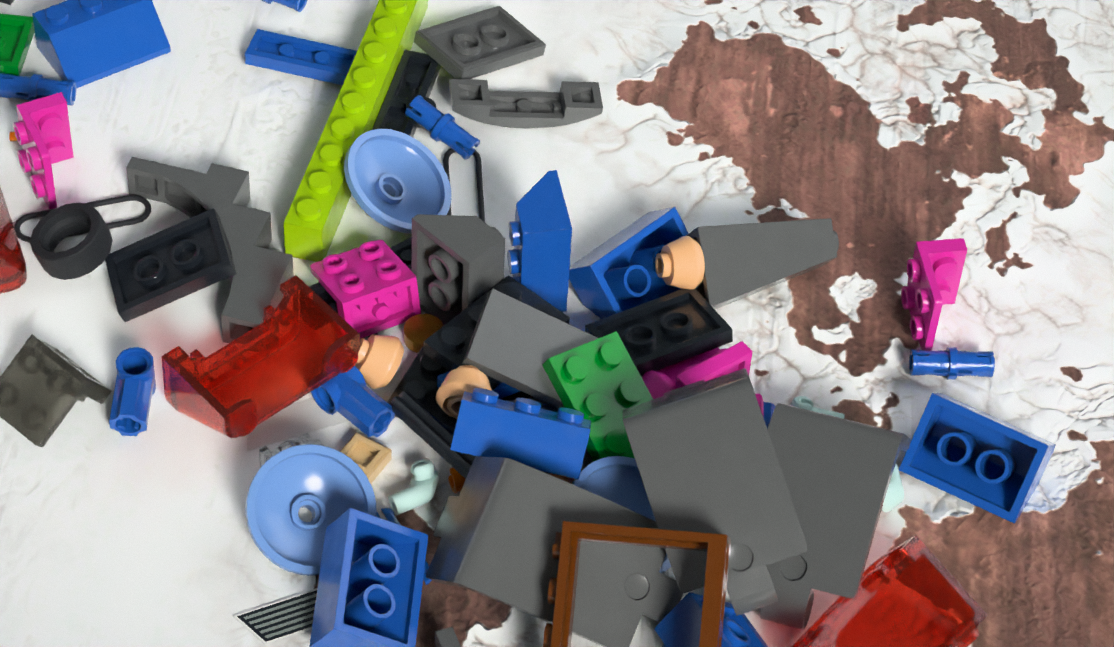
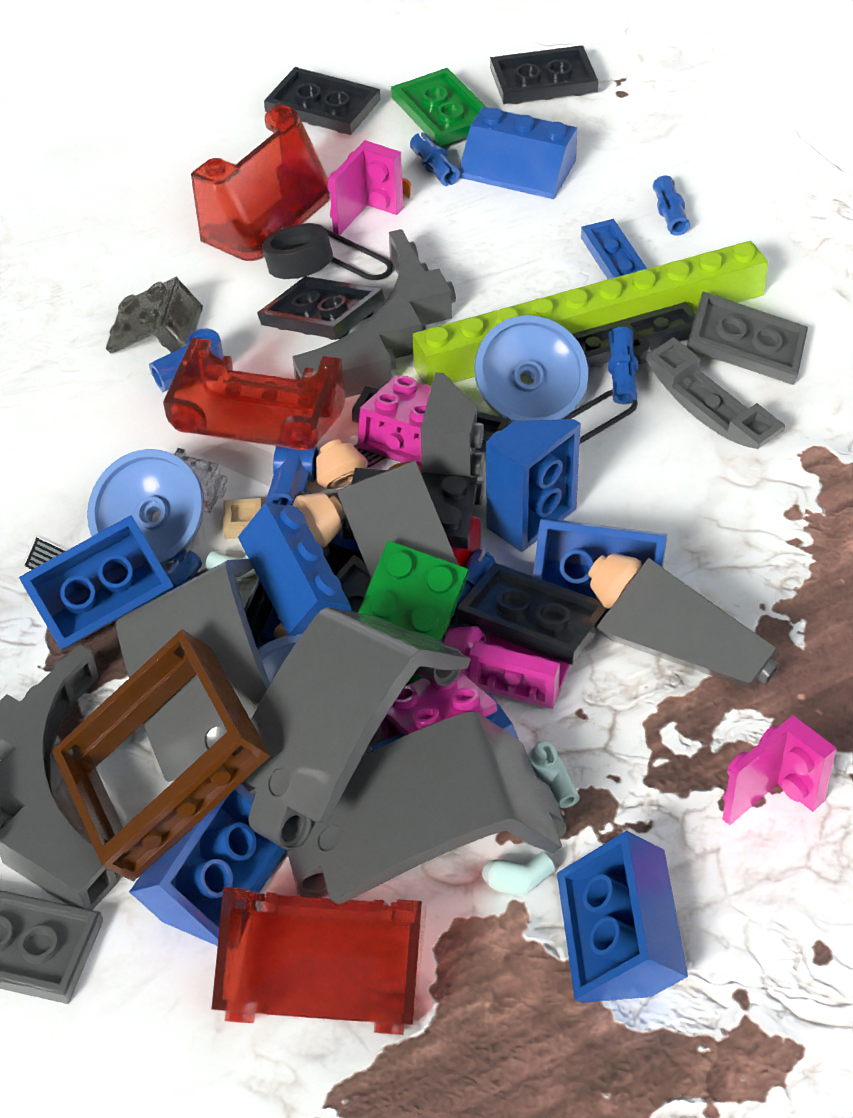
camera: 60 degrees right, 0 degrees up
blue pin [909,347,995,380] -> none

